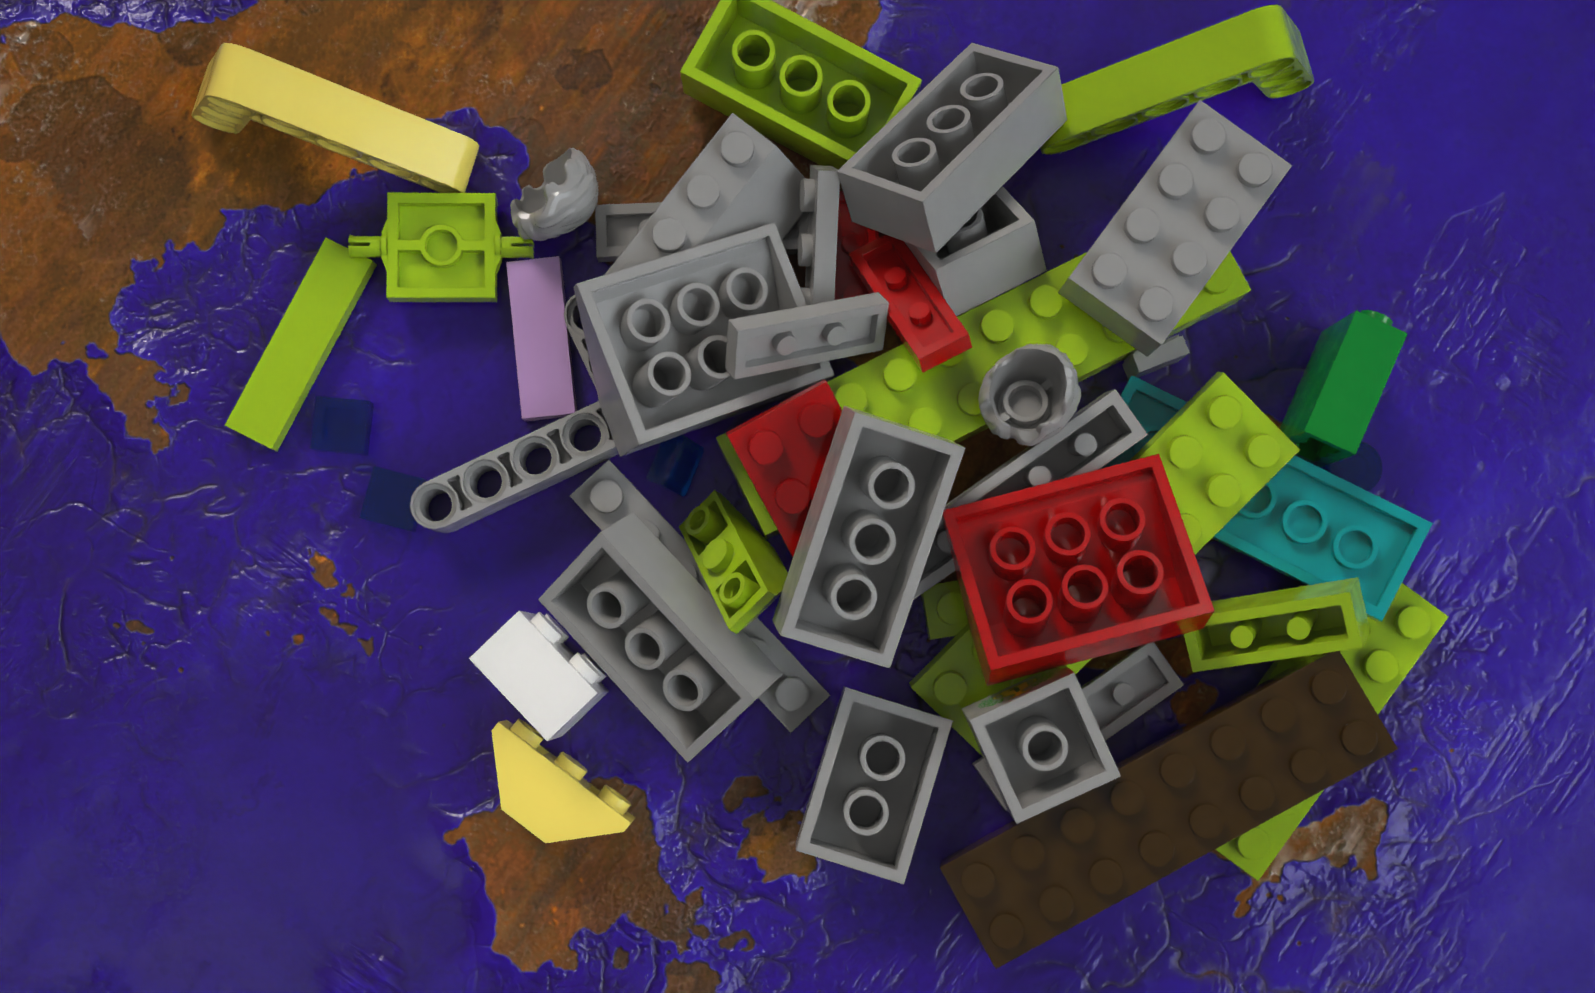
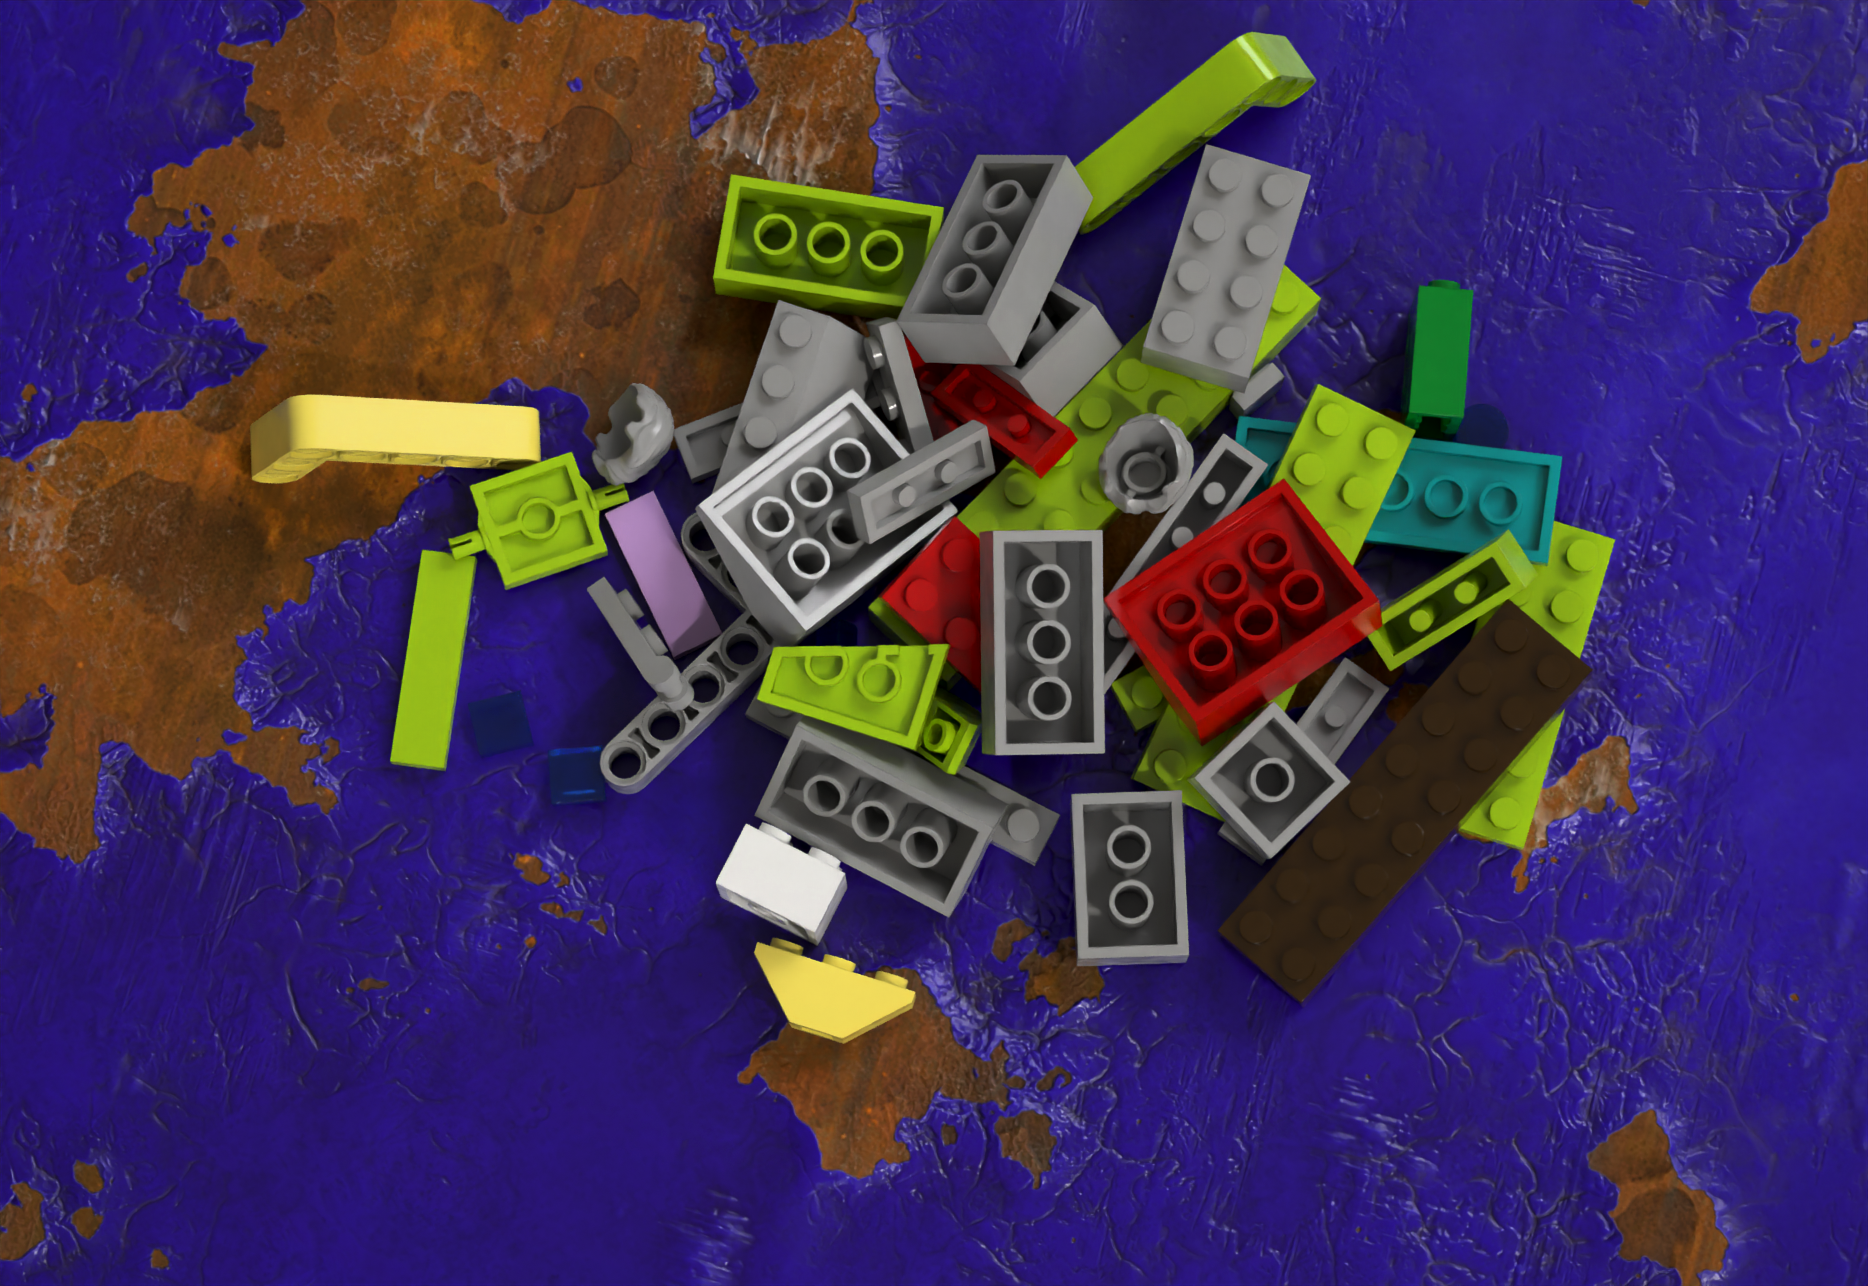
camera: 15 degrees left, 5 degrees down
none -> light grey plate [587,577,694,711]
none -> lime wing [757,644,950,751]

